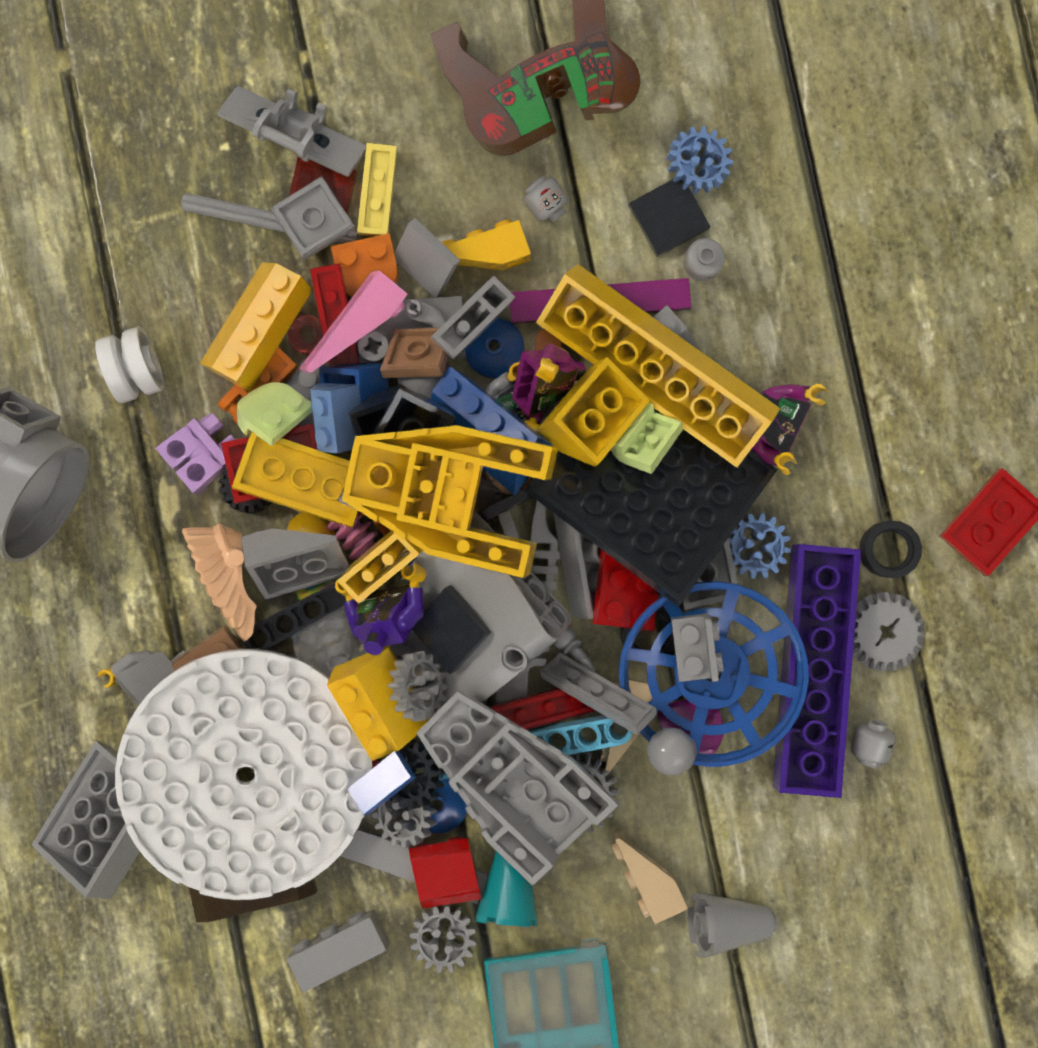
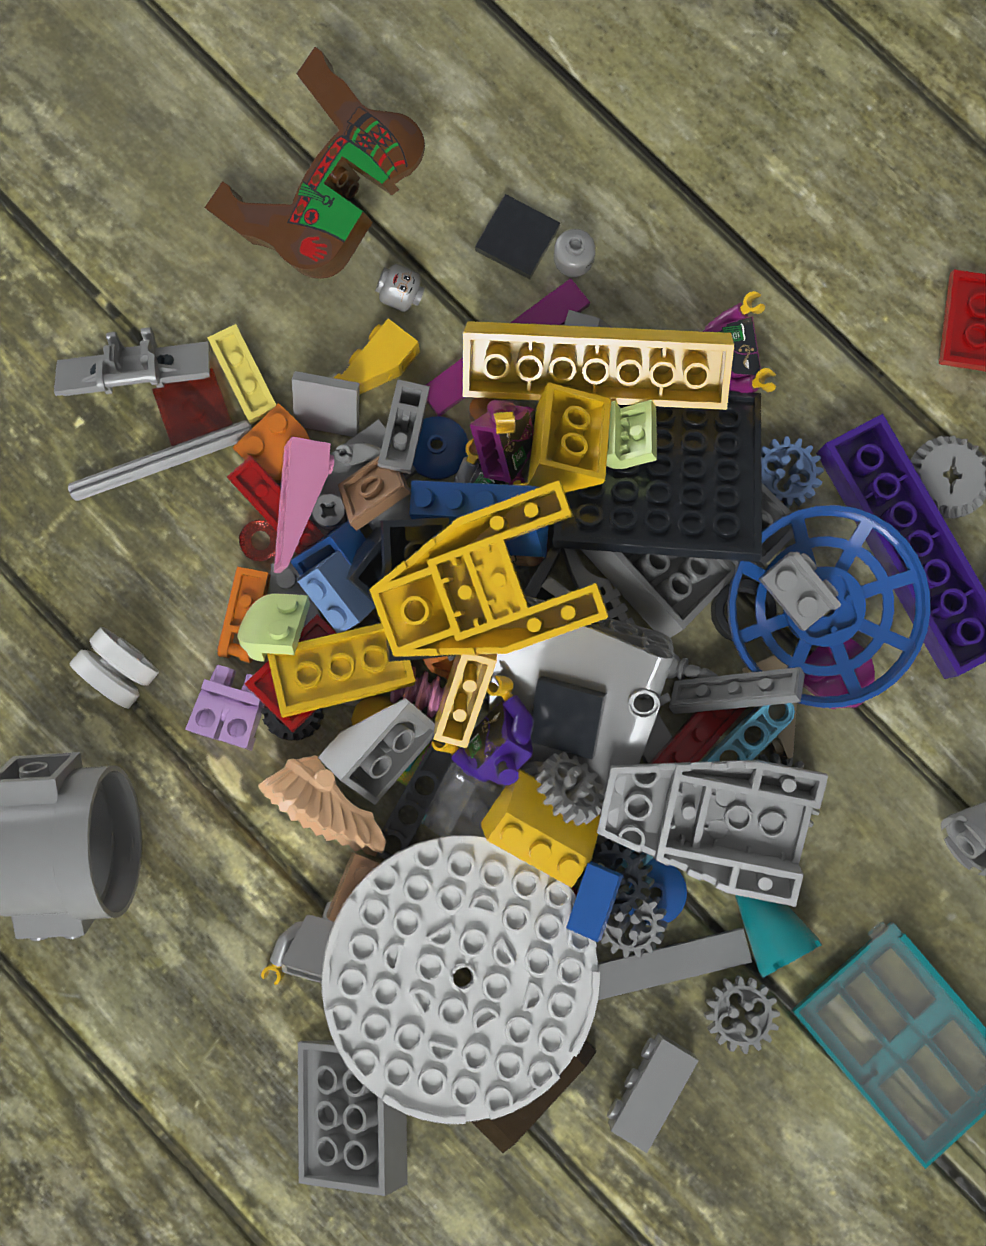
camera: 30 degrees left, 5 degrees down
yellow slope [200,262,312,392] -> none
light grey tile [270,176,355,260] -> none
red slope [409,836,482,909] -> none
red plate [592,549,658,631] -> none
tan slope [611,832,688,925] -> none
light grey hair [647,728,697,776] -> none
medium blue gear [666,126,733,194] -> none
black tyre [859,520,922,578] -> none

